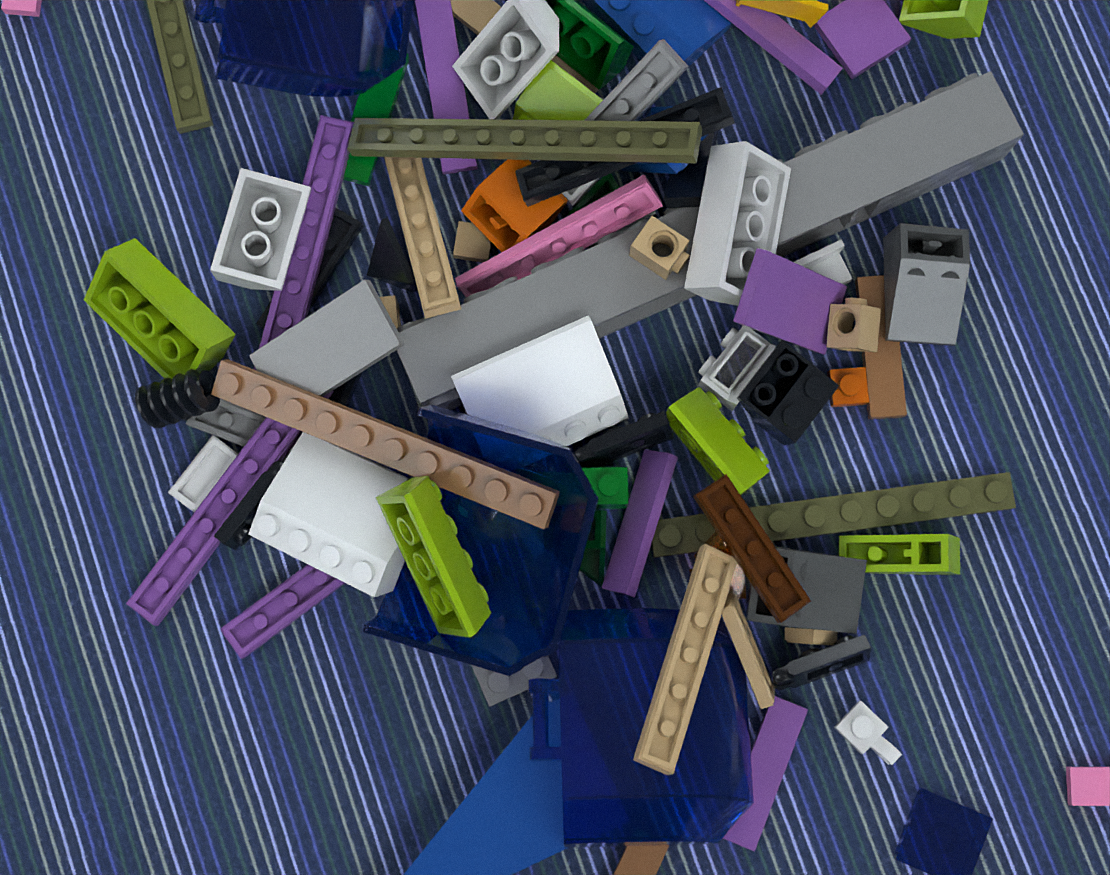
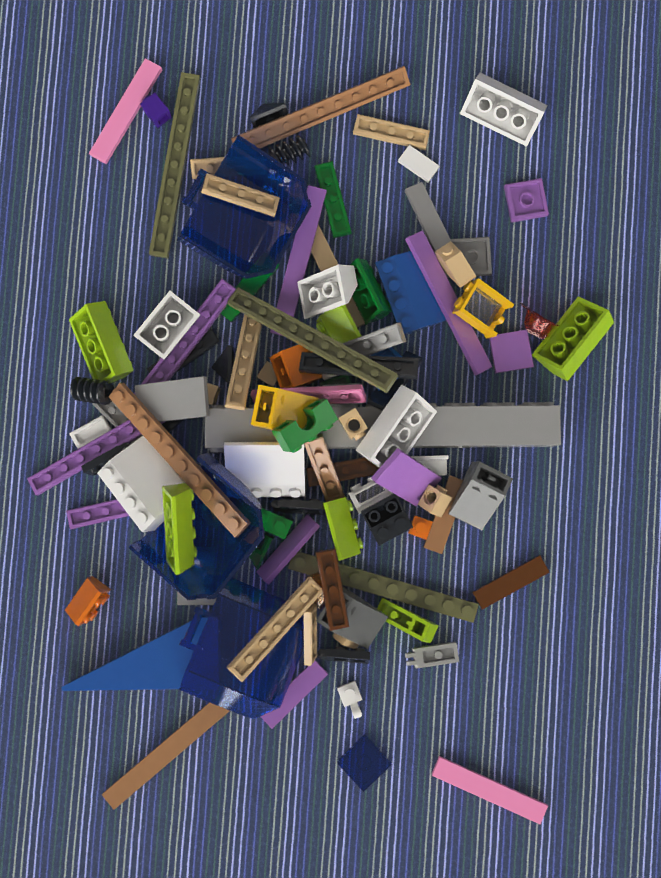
camera: 25 degrees right, 5 degrees up
none -> orange slope [65,576,111,626]
none -> yellow slope [251,385,319,430]
none -> green arch [272,399,338,453]
none -> medium nougat tile [304,433,345,502]
none -> reddish brown tile [306,457,379,487]
none -> light grey hinge [405,641,459,668]
none -> reddish brown tile [472,555,550,610]

